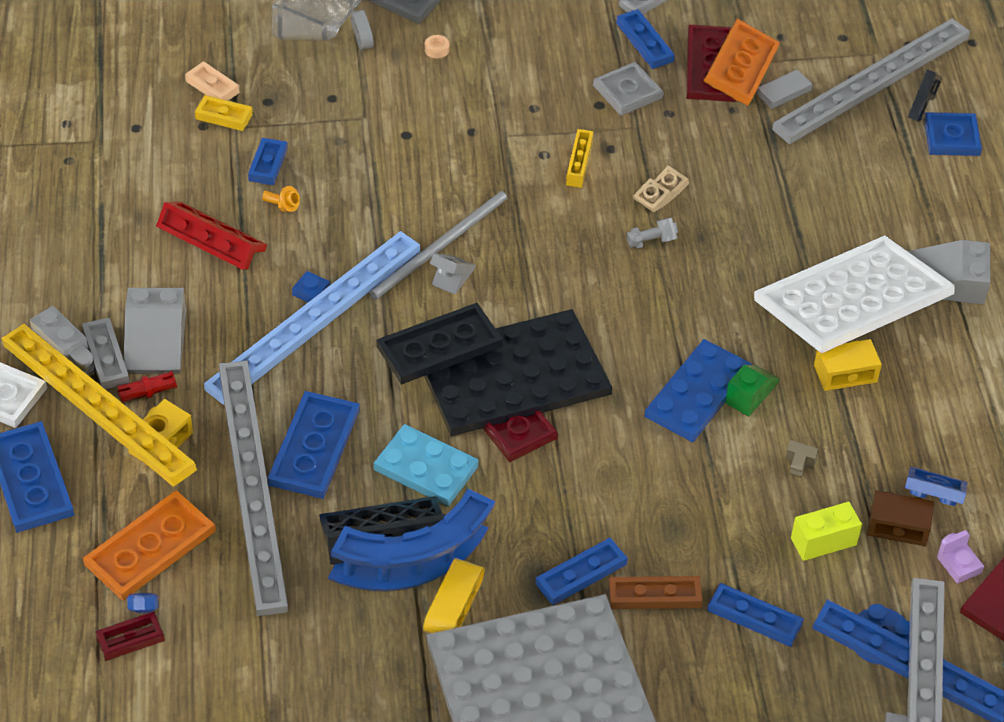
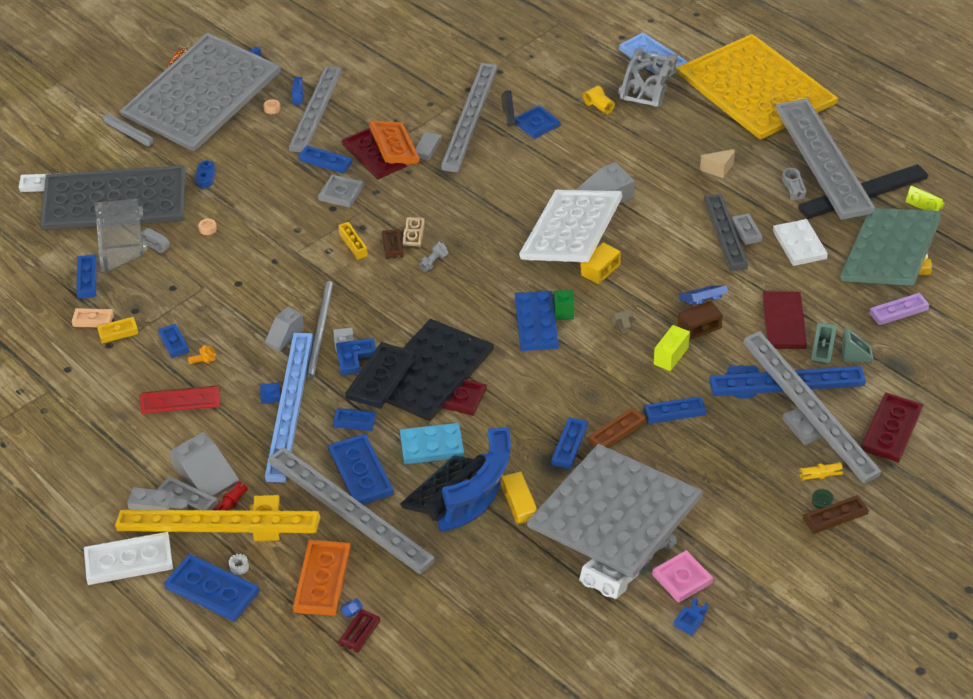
camera: 35 degrees left, 5 degrees down
lavender bracket [937,530,984,584] -> none
none -> blue plate [77,254,97,299]
none -> white bush [229,554,249,575]
none -> light grey slope [265,306,304,352]
none -> blue plate [333,408,376,431]
none -> blue plate [336,338,376,375]
none -> reddish brown tile [382,229,404,259]

